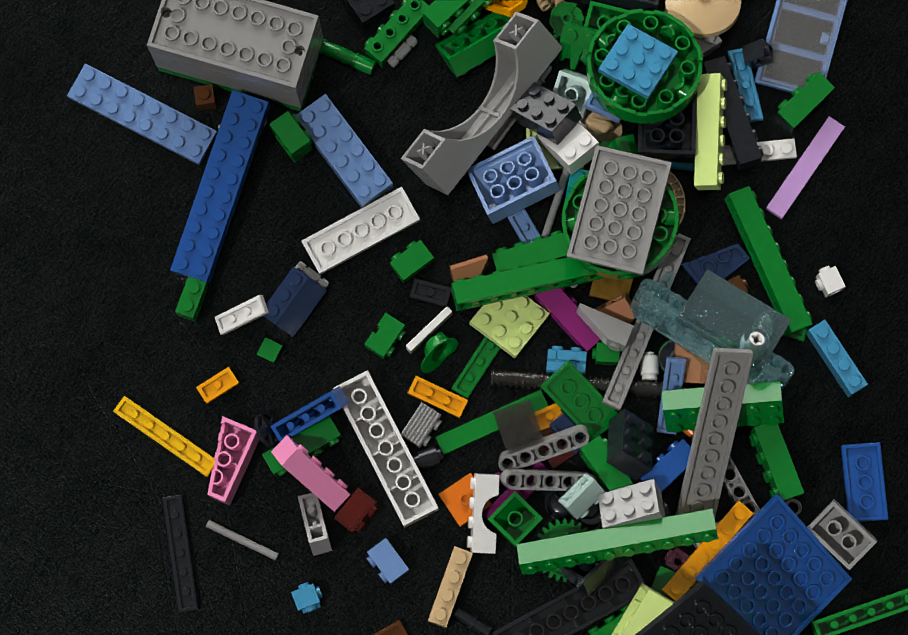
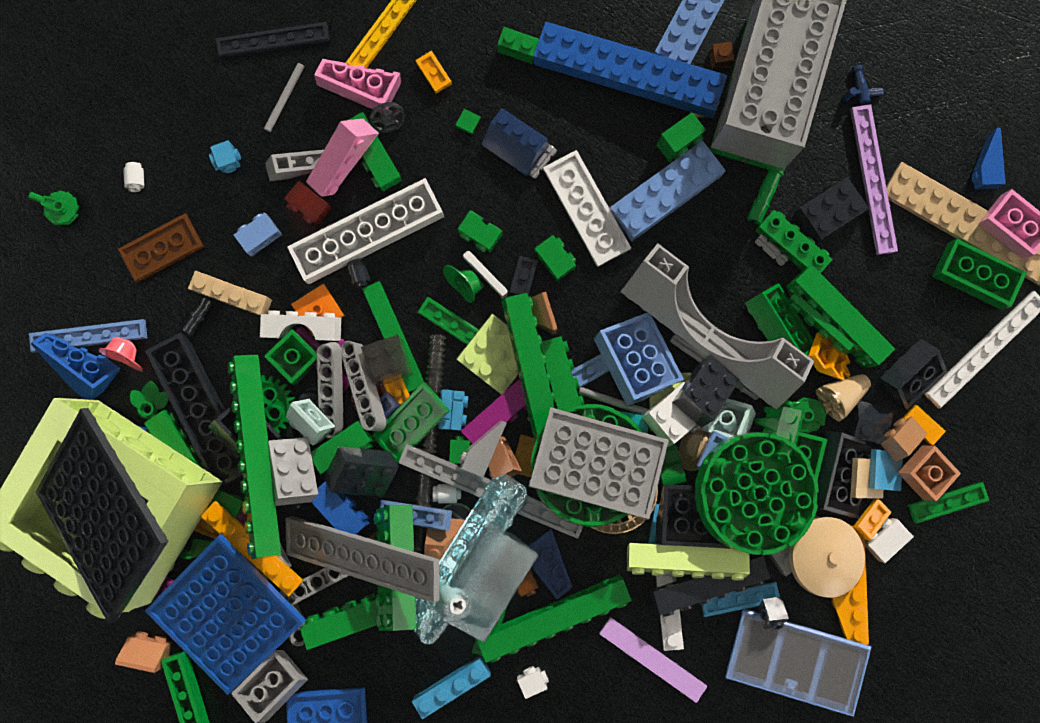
camera: 85 degrees right, 5 degrees up
white tile [215,295,269,335] -> none
blue brick [270,386,350,442] -> none
light grey brick [401,402,442,448] -> none
light orange plate [408,376,468,418] -> none
dark azure plate [598,24,678,99] -> none
green brick [777,72,835,129] -> none

